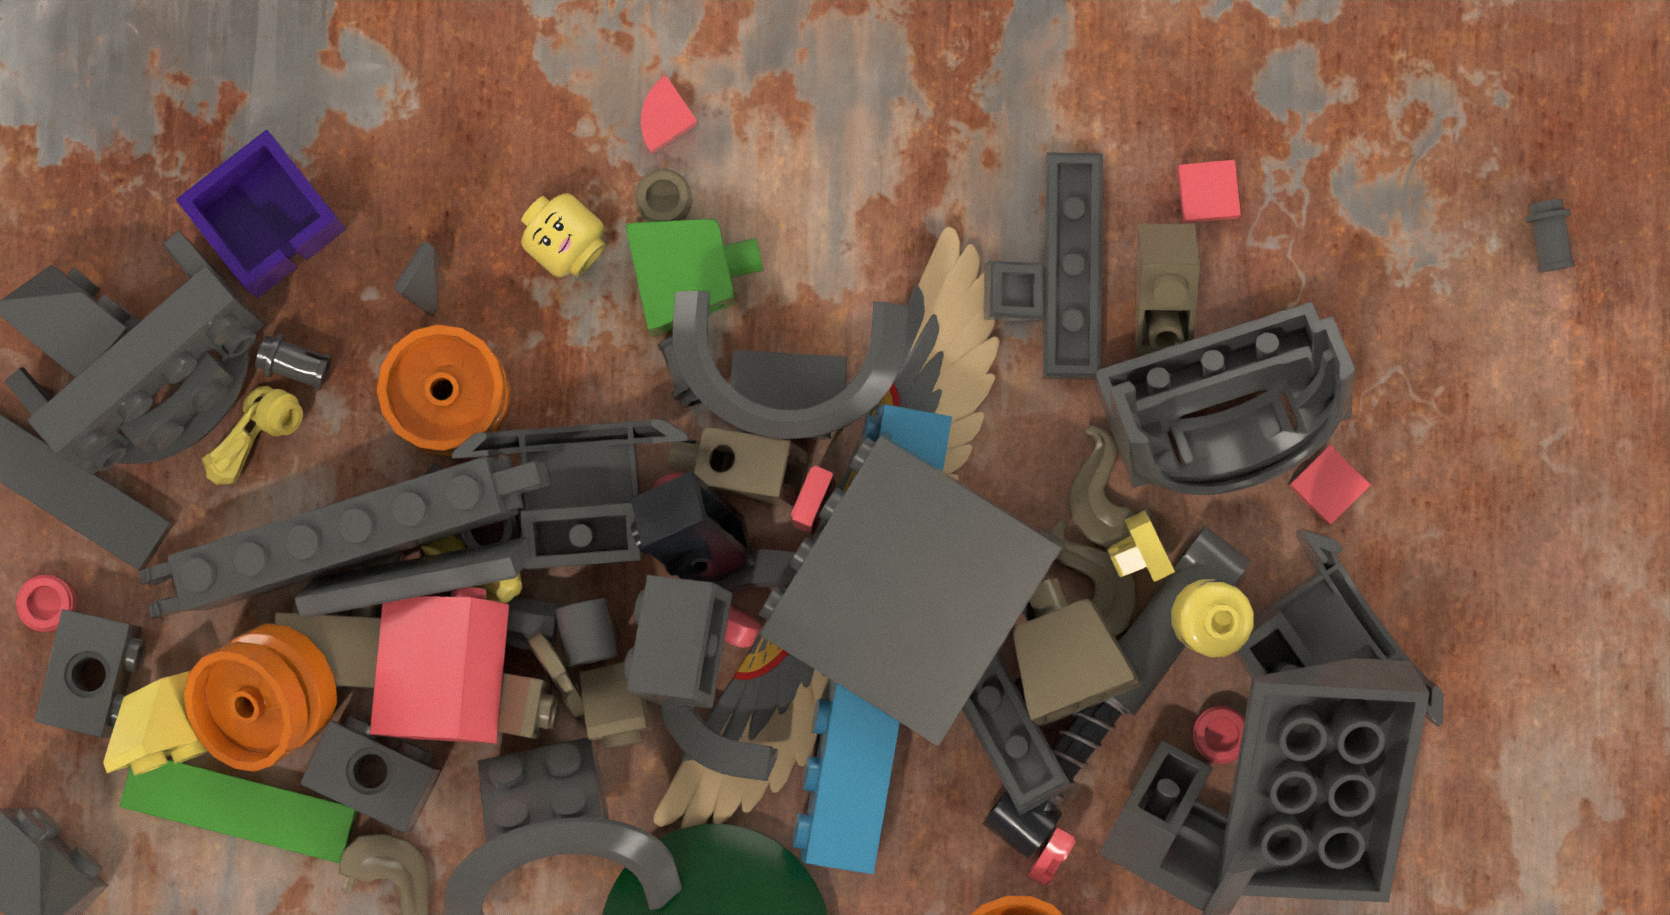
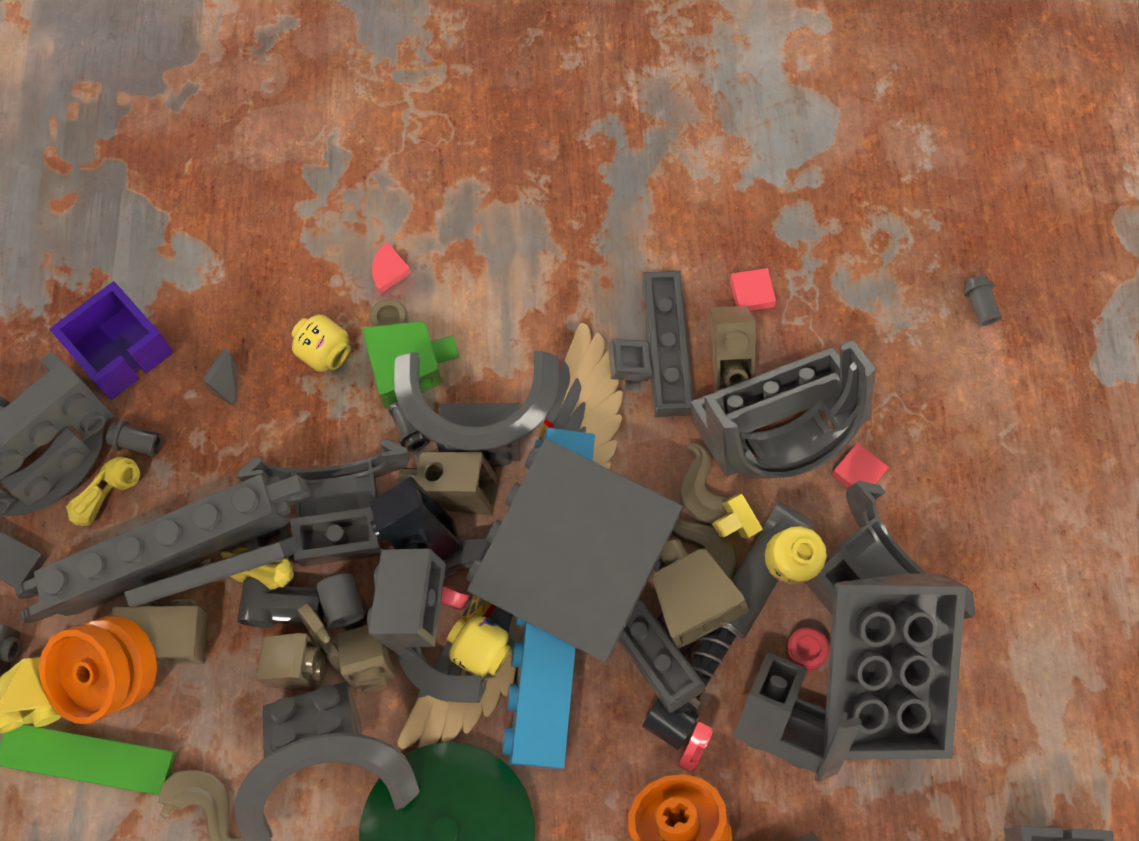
camera: 10 degrees left, 15 degrees down
dark grey brick [300,715,441,833] -> none
coral brick [370,587,509,744] -> none
orange wheel [377,325,512,459] -> none
coral tile [790,465,835,535] -> none
none -> light yellow head [447,614,512,677]

